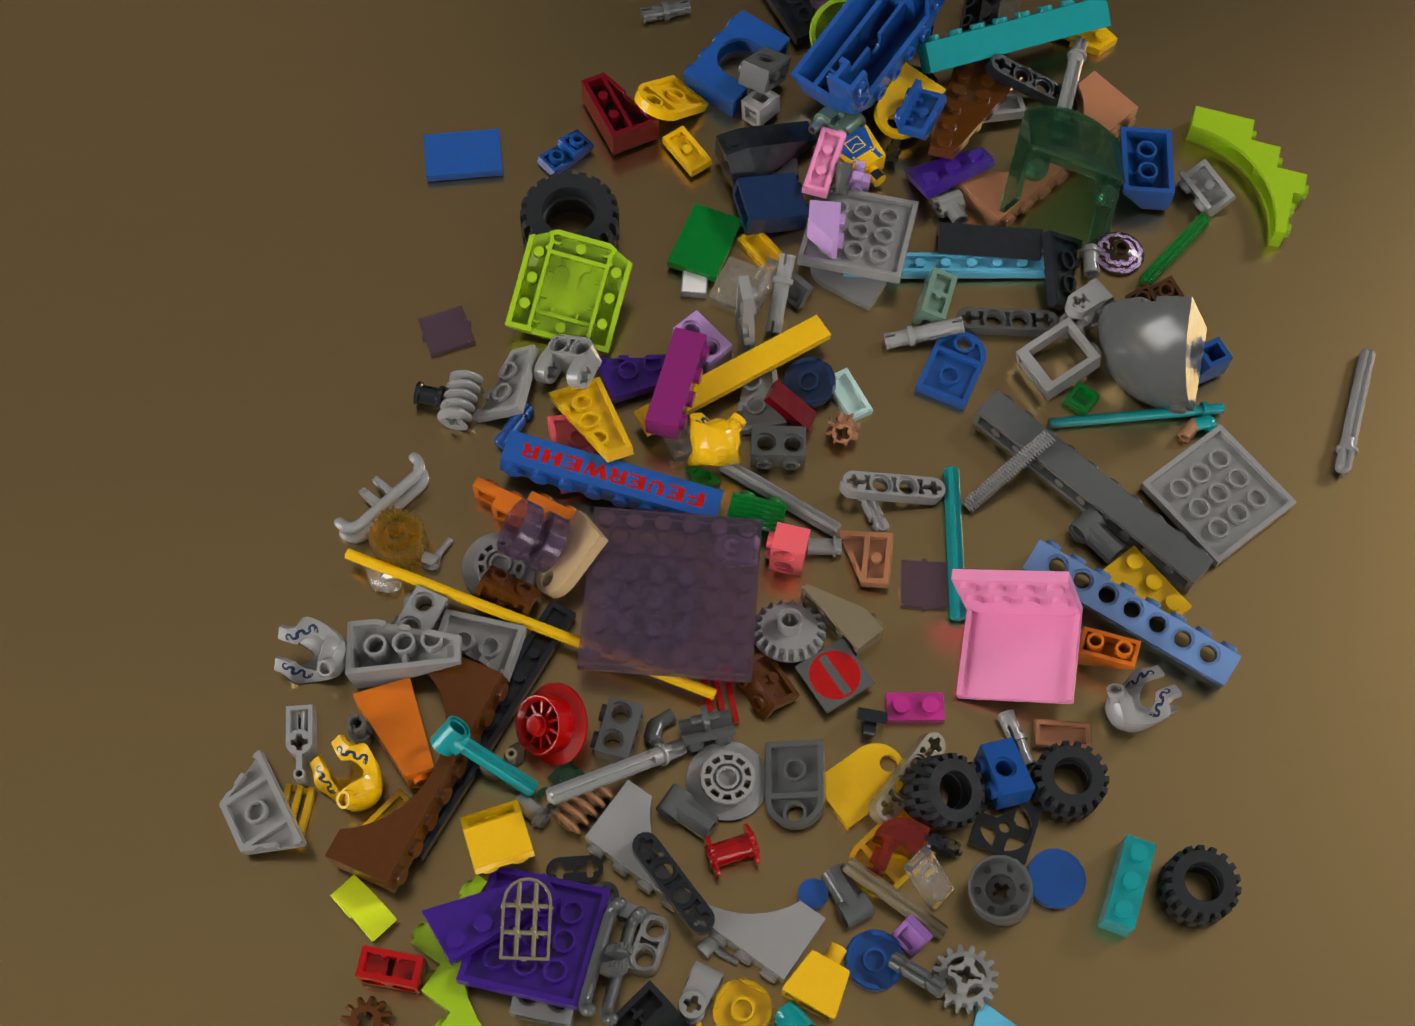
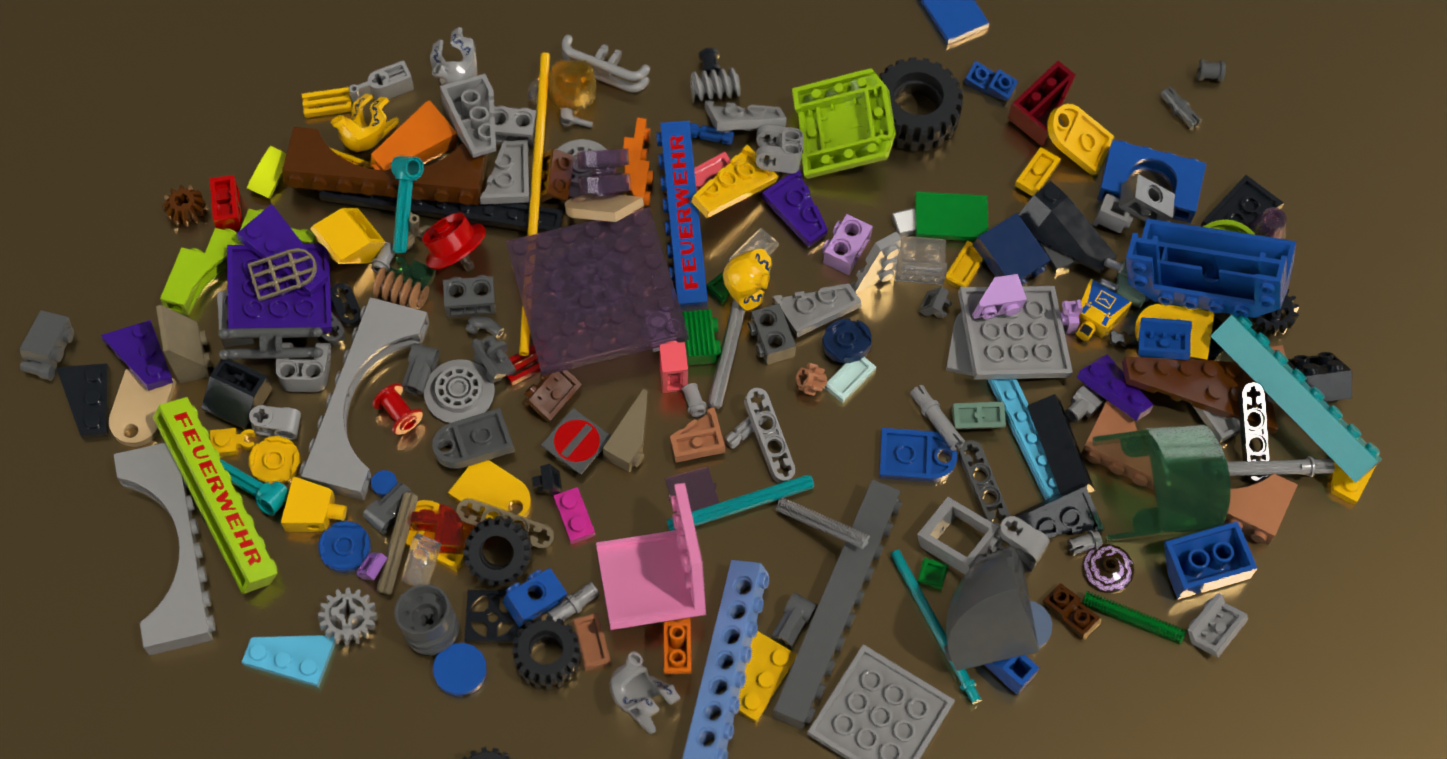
camera: 70 degrees right, 0 degrees up
light grey wing [219,750,307,855] -> none
dark grey pin [346,713,375,748] -> none
piece [418,305,476,357] -> none
light grey axle [546,739,687,805] -> none
black beam [632,832,715,936] -> none
yellow tile [634,315,831,437] -> none
magenta brick [645,327,710,440] -> none
light grey hand [696,937,739,965] -> none
light grey gear [752,599,826,663] -> none
dark red tile [763,379,818,433] -> none
light grey pin [765,253,796,334] -> none
bright pink tile [802,127,847,199] -> none
dark grey pin [831,161,853,195] -> none
dark grey axle [888,952,946,996] -> none
black axle [924,833,963,859] -> none
teal brick [1097,834,1157,937] -> none
arm [1178,415,1218,443] -> none
lime arch [1185,106,1309,247] -> none

